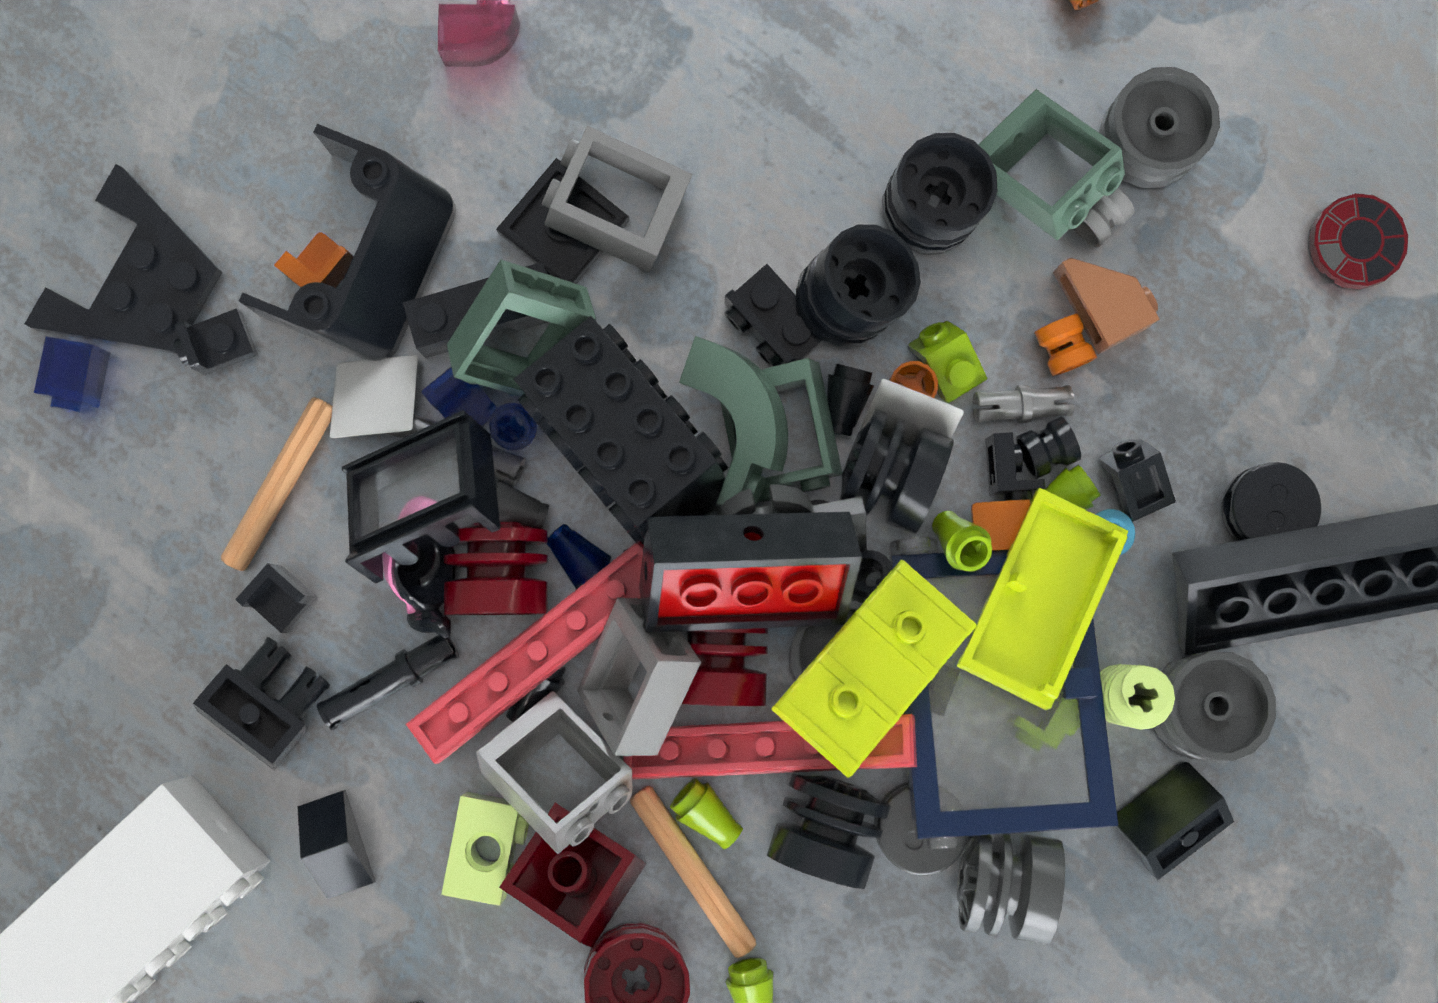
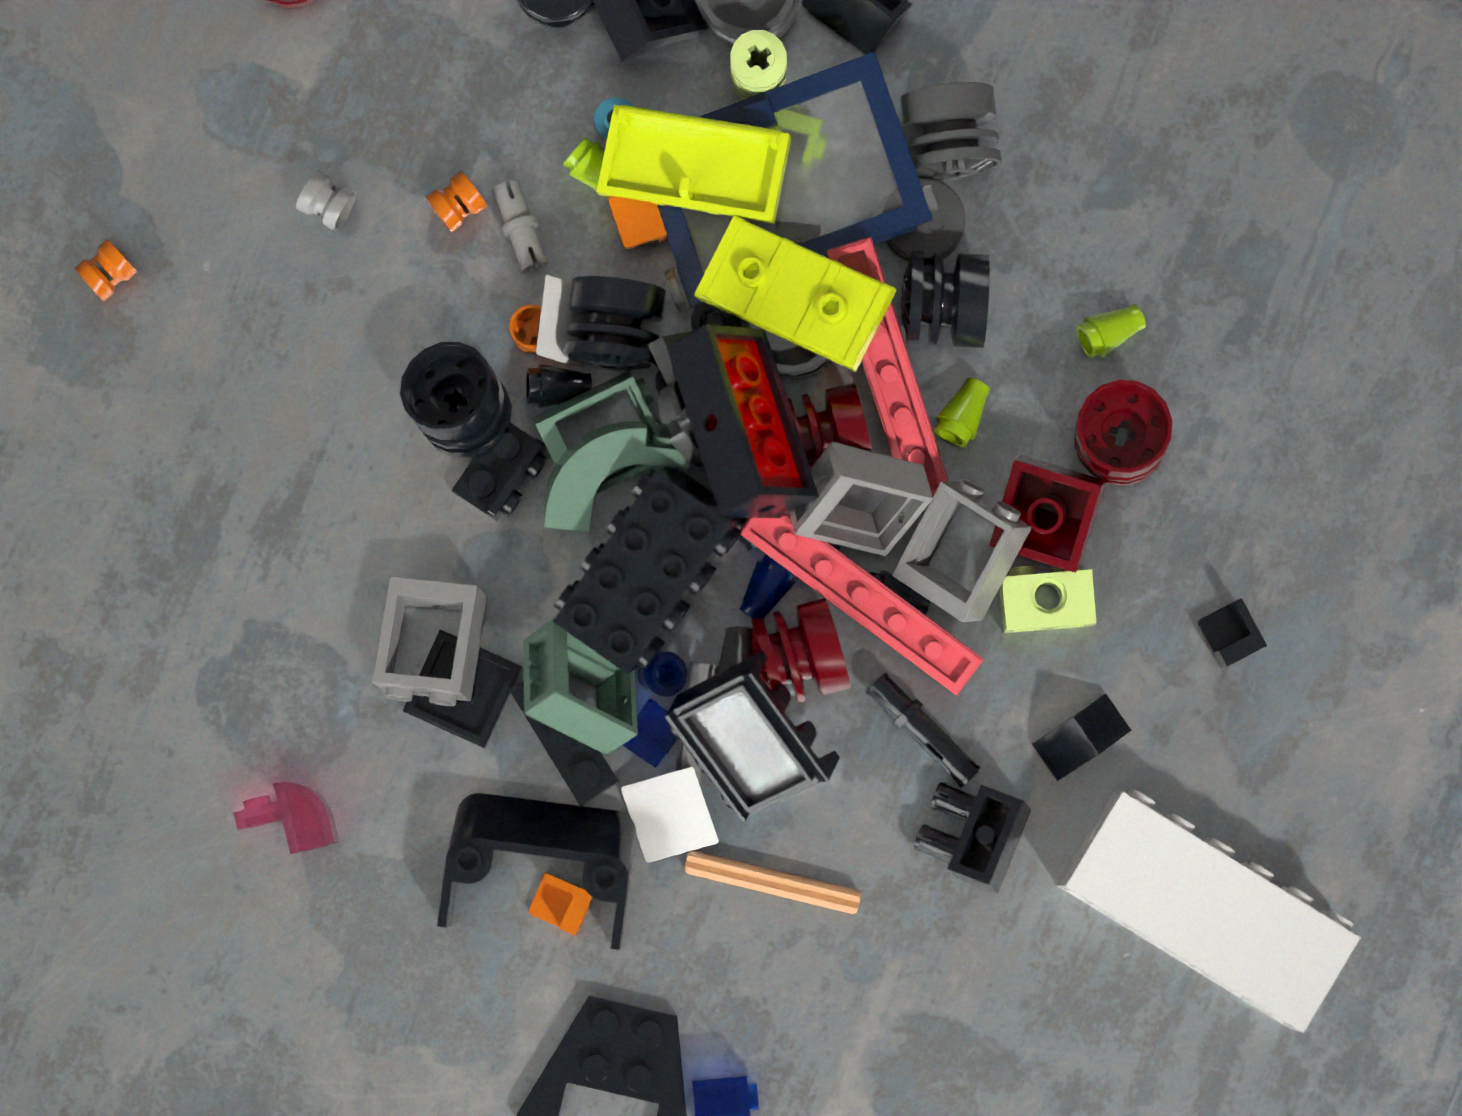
camera: 105 degrees left, 0 degrees up
black bracket [174,308,258,376] -> none
black panel [236,563,318,633] -> none
black hair [382,497,456,638] -> none
light nougat axle [630,786,756,958] -> none
black wheel [882,133,998,253] -> none
lime bracket [909,321,988,403] -> none
lime cone [932,510,992,572] -> none
sand green window [978,89,1125,241] -> none
black bracket [985,432,1046,501] -> none
black wheel [1016,417,1081,479] -> none
nougat slope [1053,258,1160,354] -> none
dark grey wheel [1099,67,1220,188] -> none
black bracket [1099,439,1176,522] -> none

